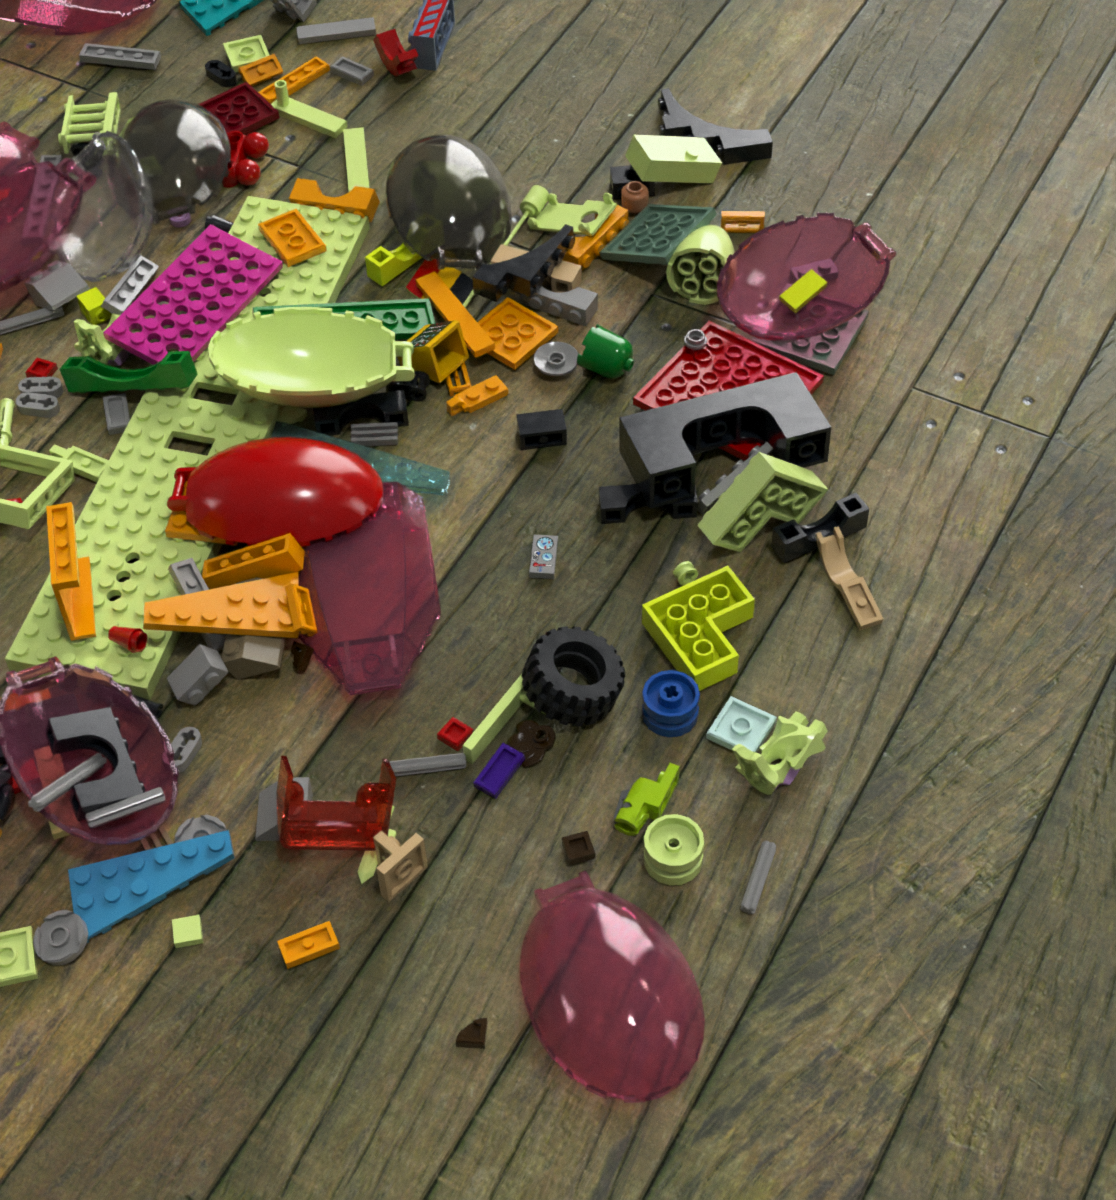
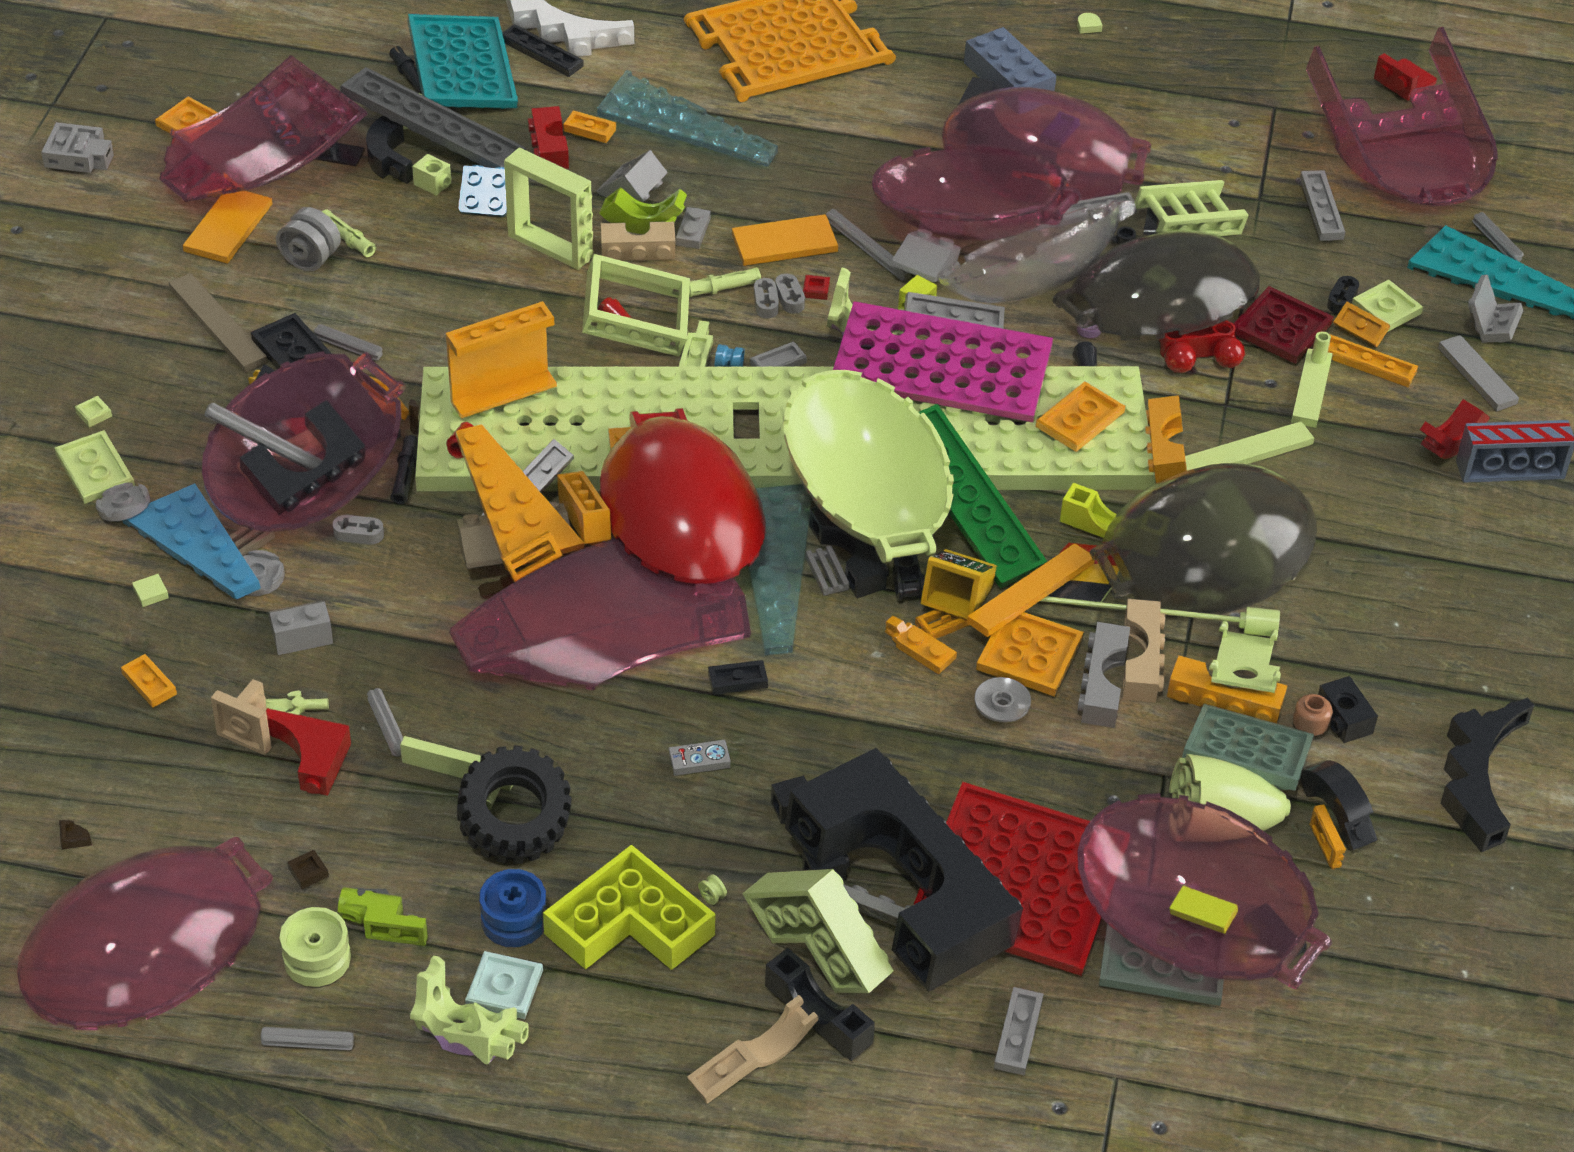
camera: 70 degrees right, 5 degrees down
green arch [59,351,198,393] -> none
light grey axle [86,787,165,828] -> none
light grey brick [167,644,228,706] -> none
clear red windscreen [276,756,396,851] -> none
light grey tile [330,56,374,86] -> none
red tile [437,717,474,751] -> none
black arch [472,224,575,302] -> none
dark purple tile [473,743,525,799] -> none
dark brown plate [506,720,556,768] -> none
black brick [516,409,567,450] -> none
green cylinder [577,324,635,379] -> none
yellowish green brick [625,135,722,183] -> none
light grey plate [684,329,707,350] -> none
none -> red arch [266,708,351,796]
none -> black plate [708,660,768,695]
none -> dark azure wheel [714,344,745,367]
none -> light grey plate [994,987,1043,1076]
none -> black arch [1300,760,1378,850]

